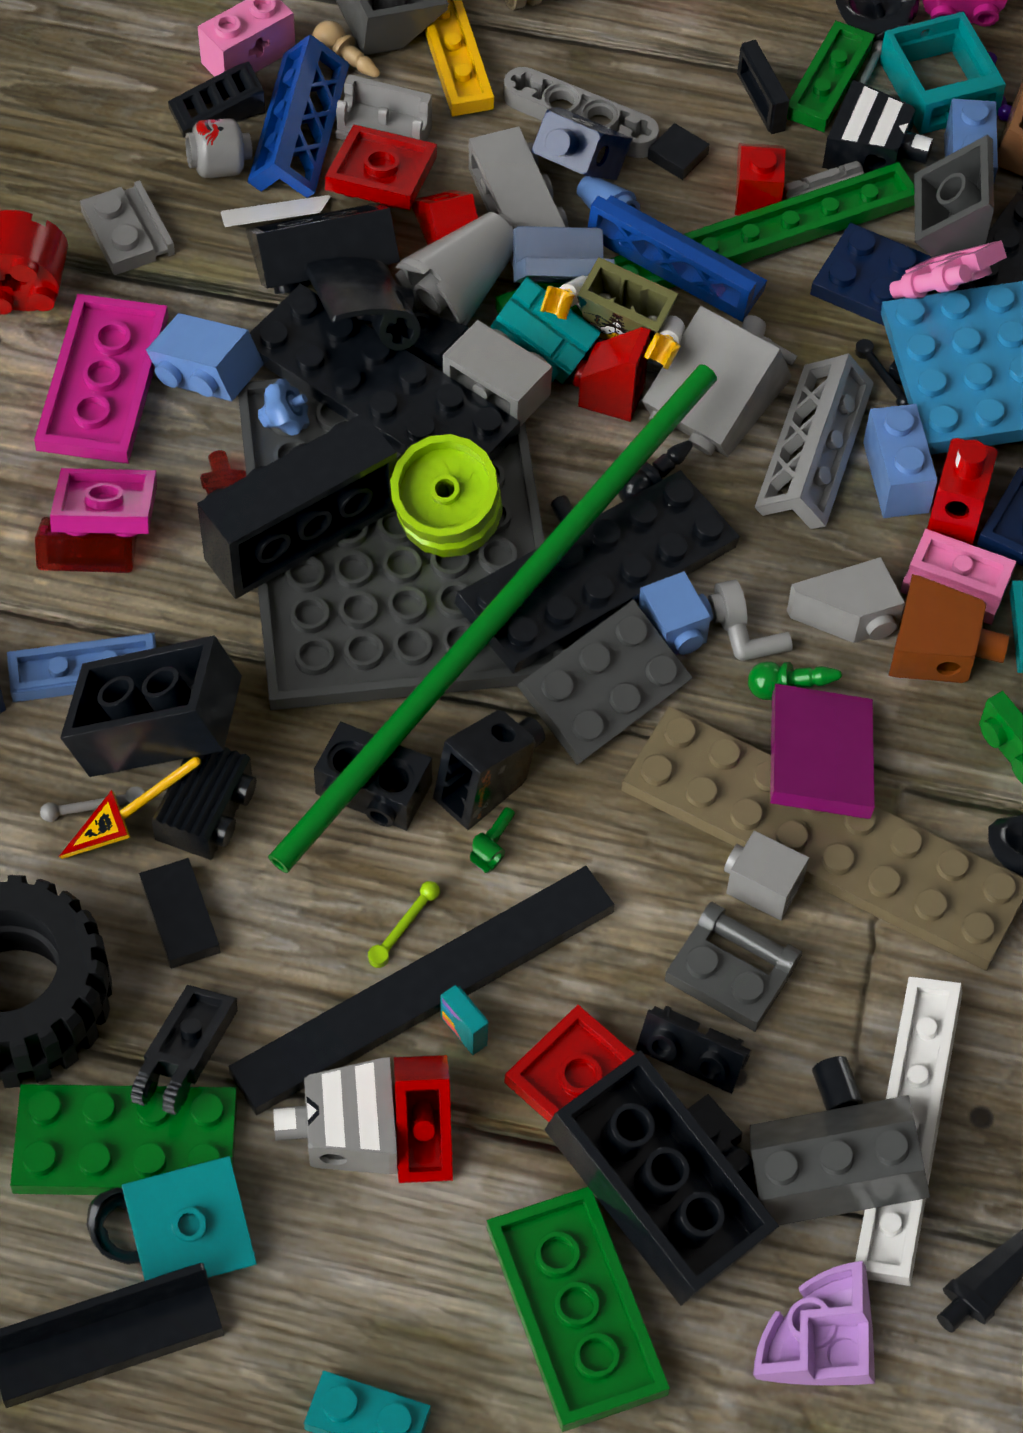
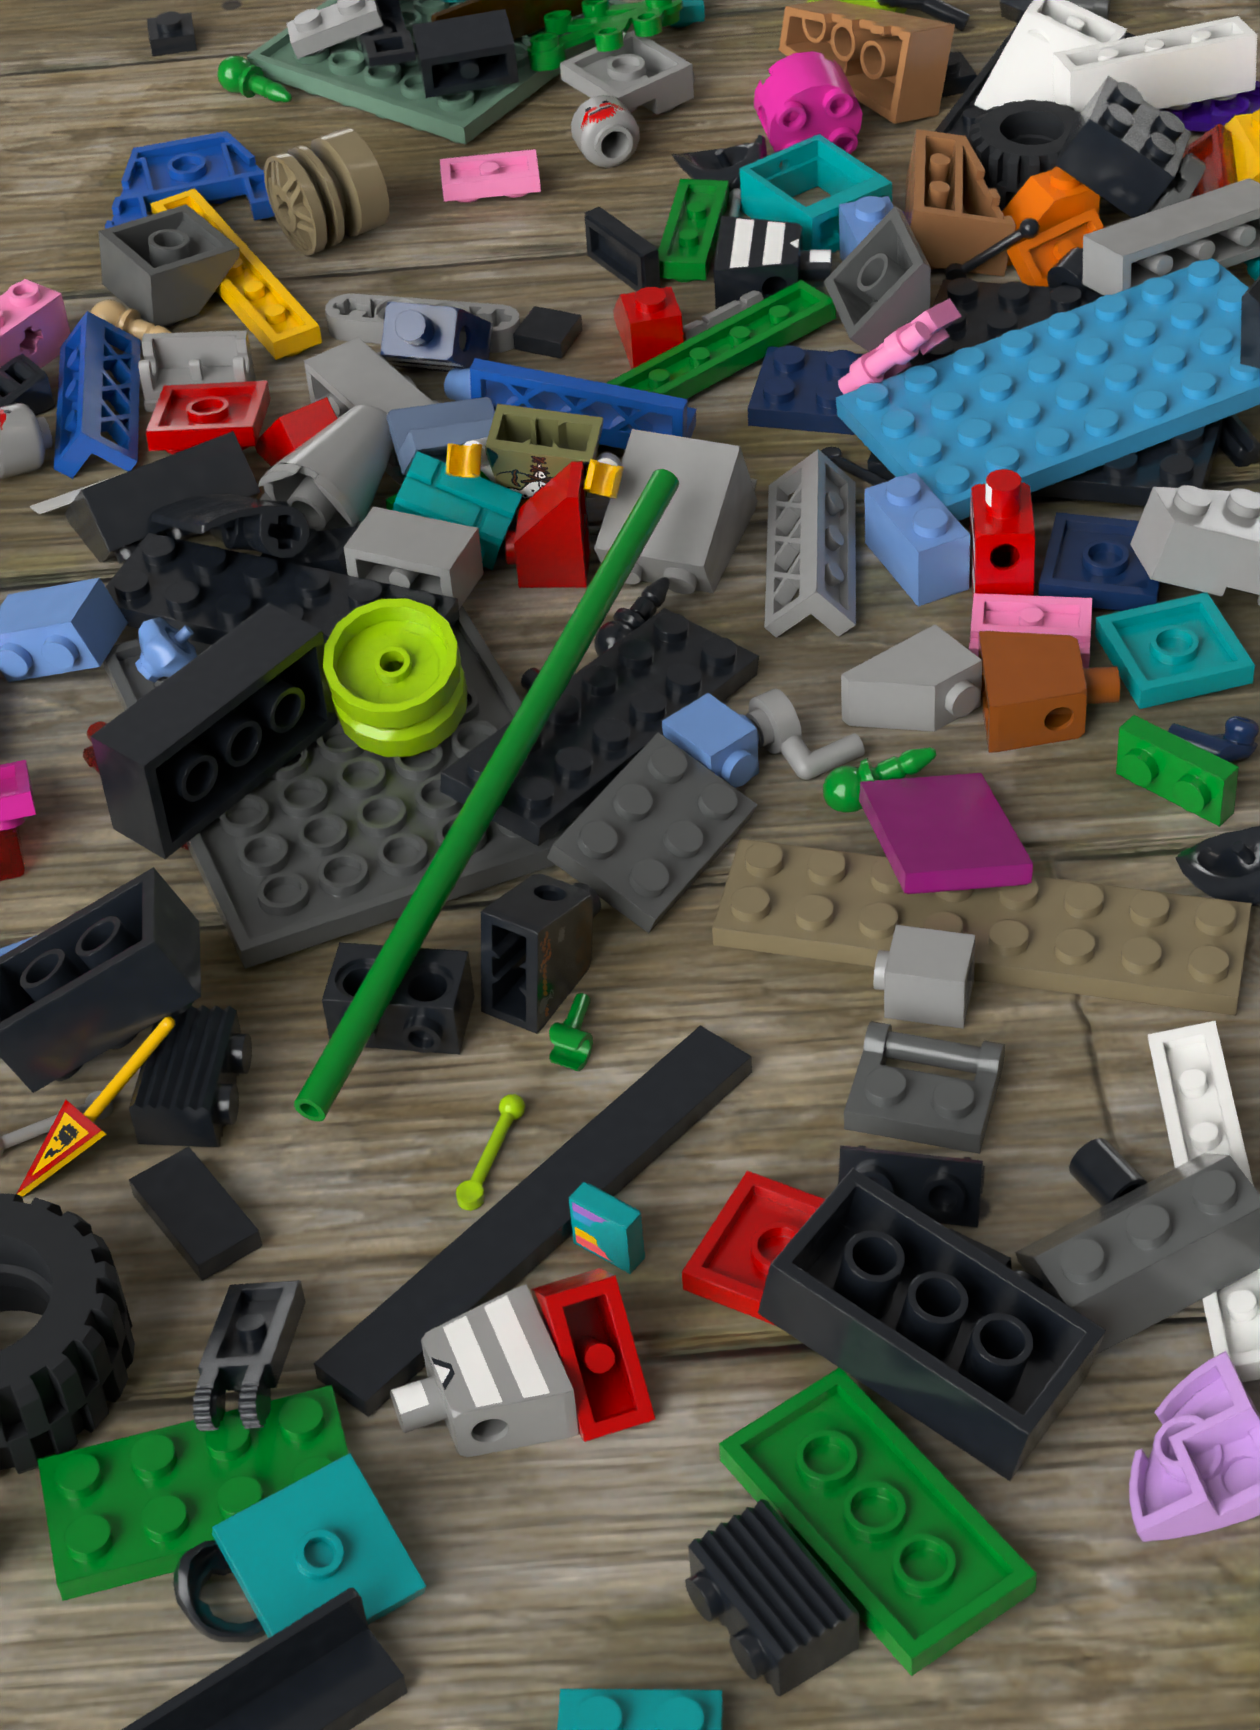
camera: 10 degrees left, 15 degrees down
none -> black brick [685,1499,859,1696]

